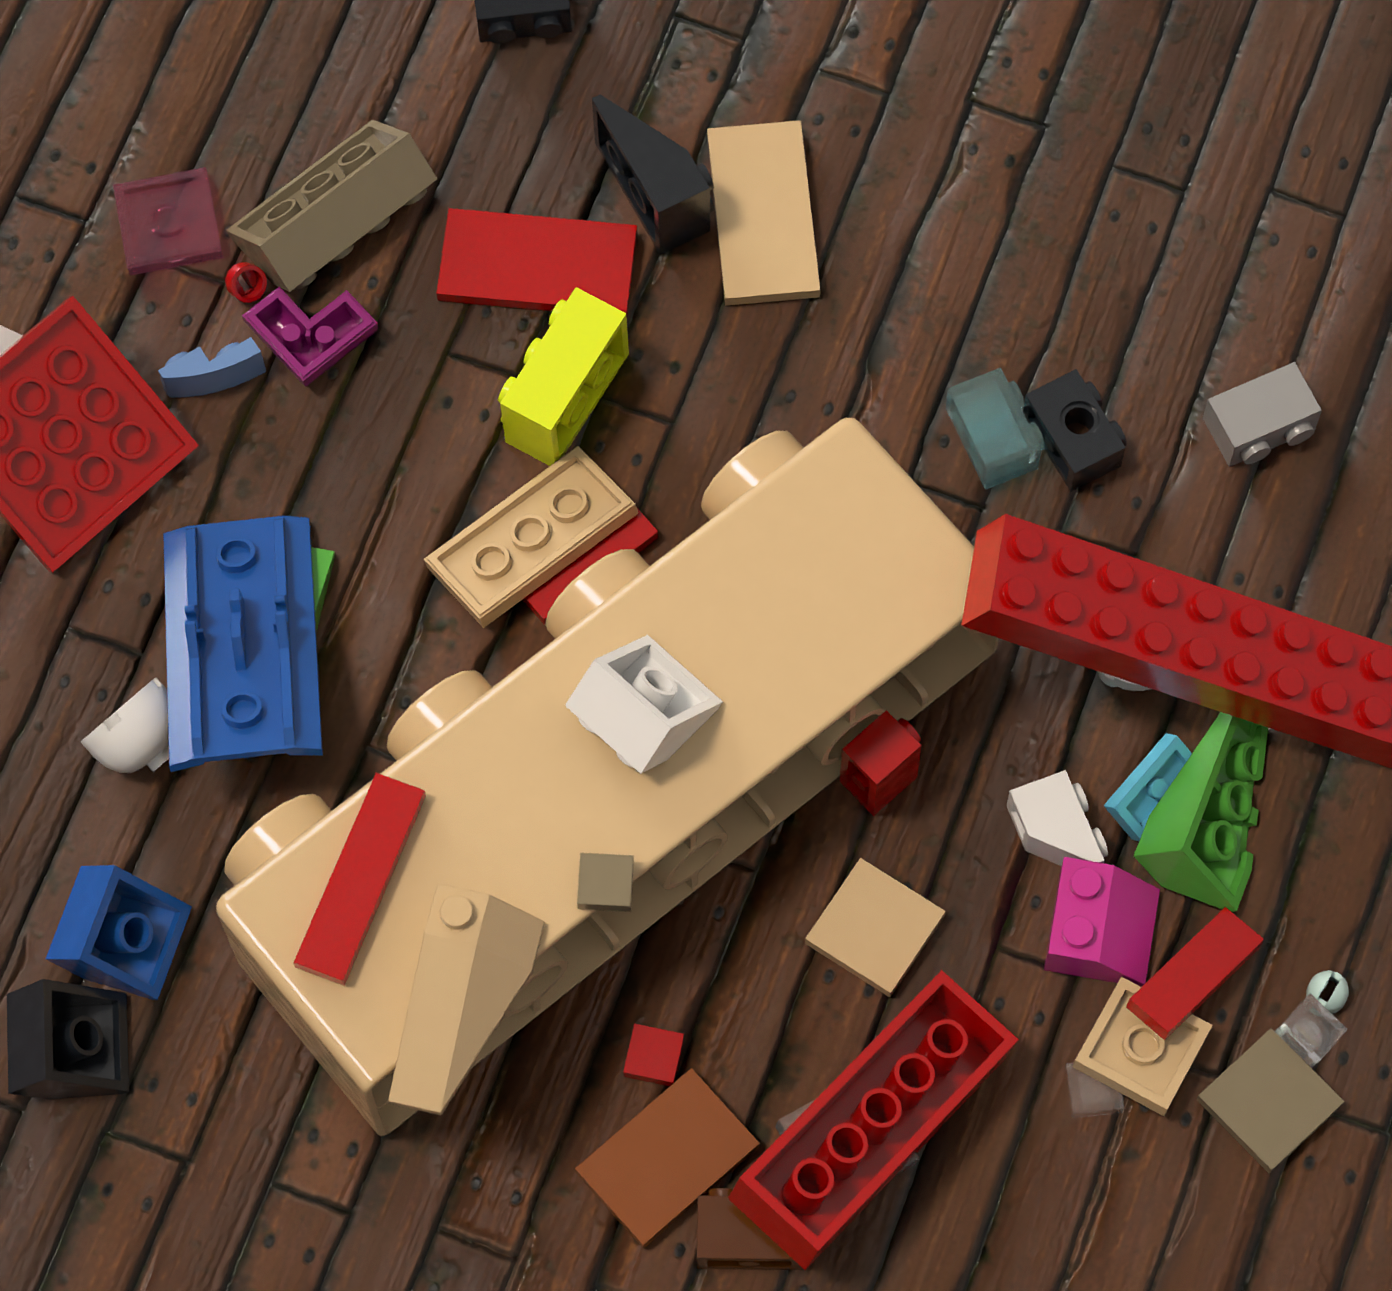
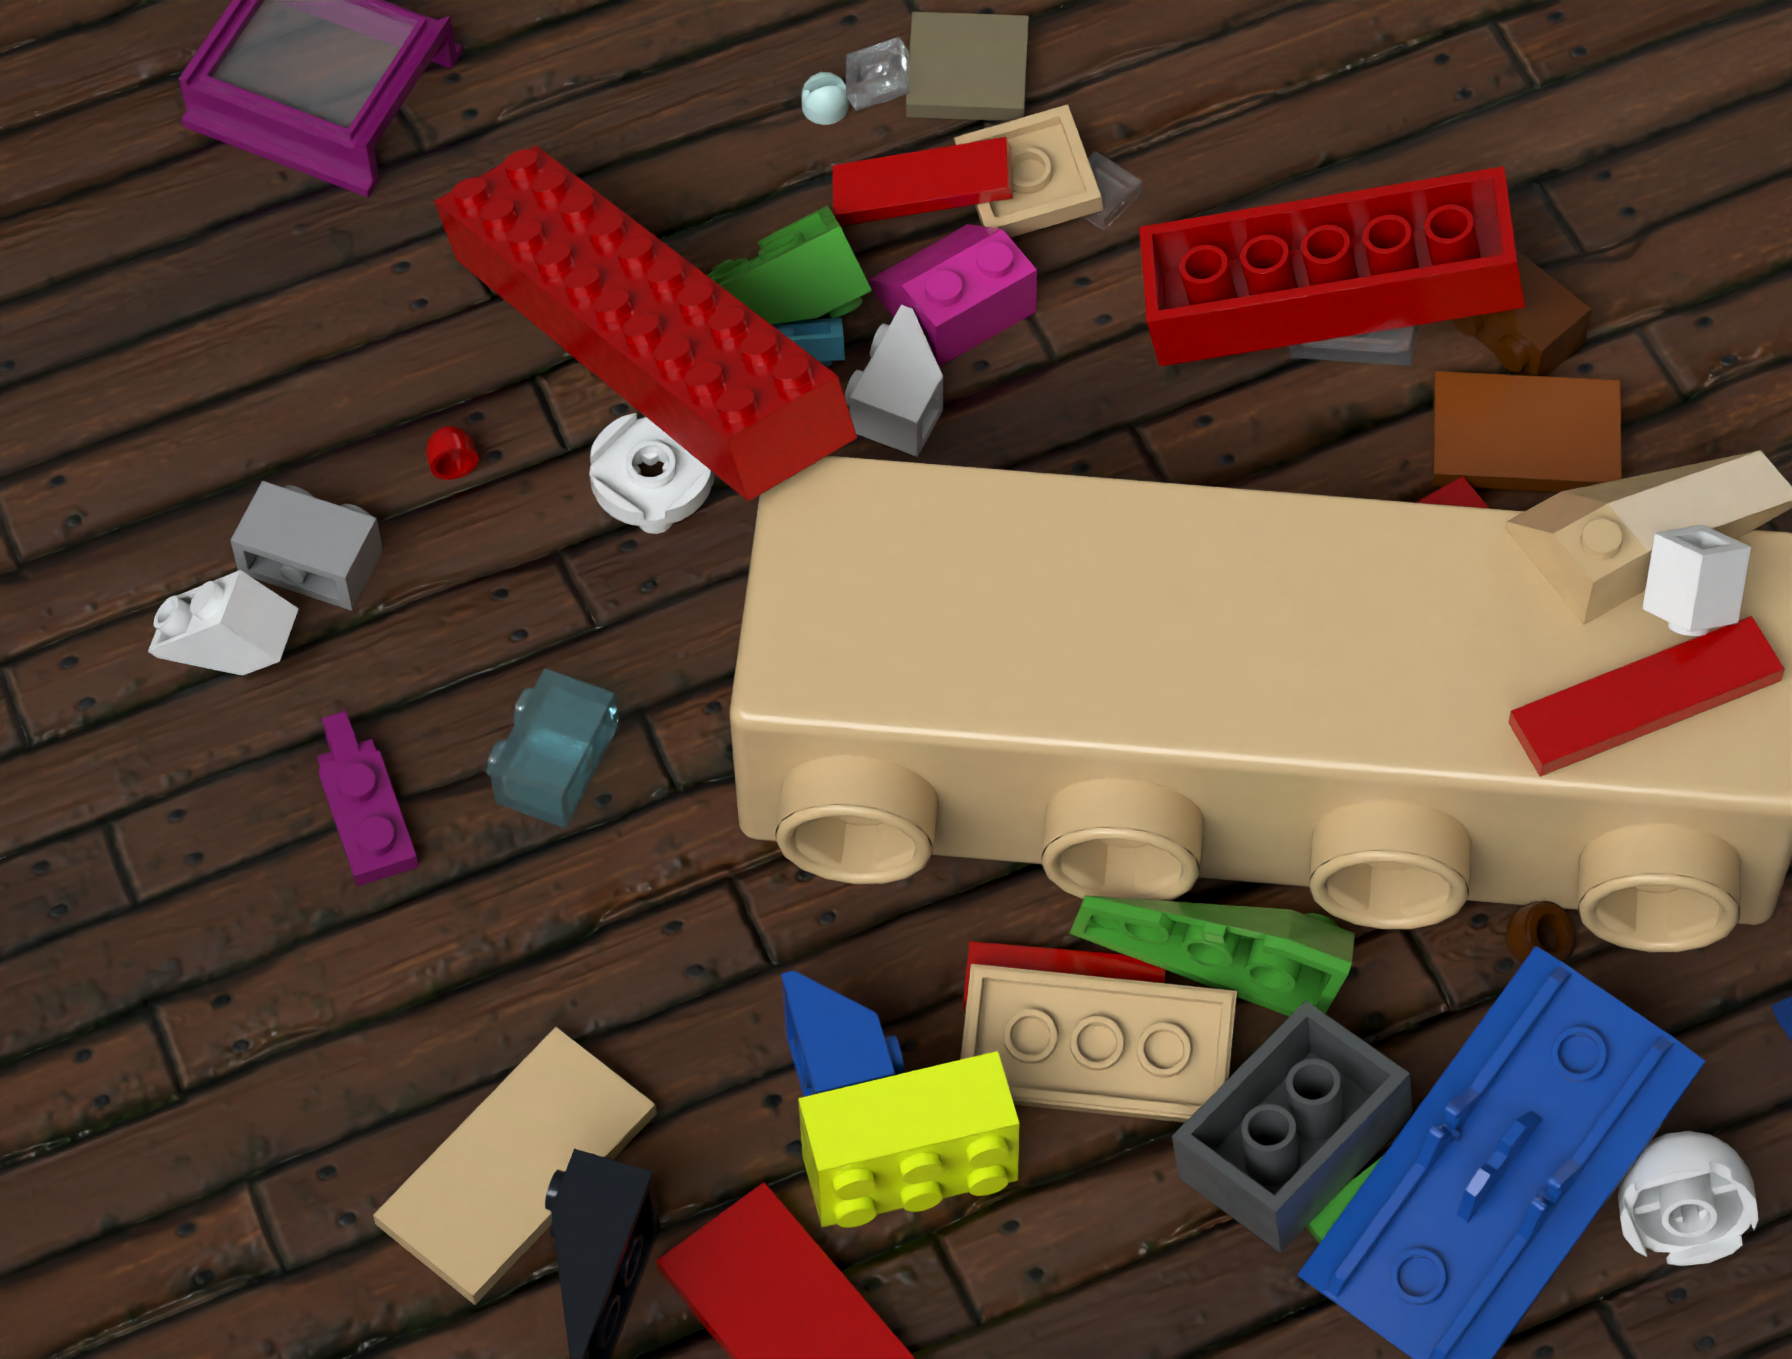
camera: 135 degrees left, 10 degrees down
white slope [565,635,723,774] -> none
dark tan tile [577,853,634,912] -> none
tan tile [805,858,946,997] -> none
black brick [1022,369,1127,492] -> none
none -> white slope [148,570,299,676]
none -> magenta hinge [317,711,419,887]
none -> red hinge [426,425,479,480]
none -> blue slope [781,971,905,1097]
none -> bright green wedge [1069,895,1355,1017]
none -> dark grey brick [1172,1001,1413,1253]
none -> white brick [1642,525,1751,636]

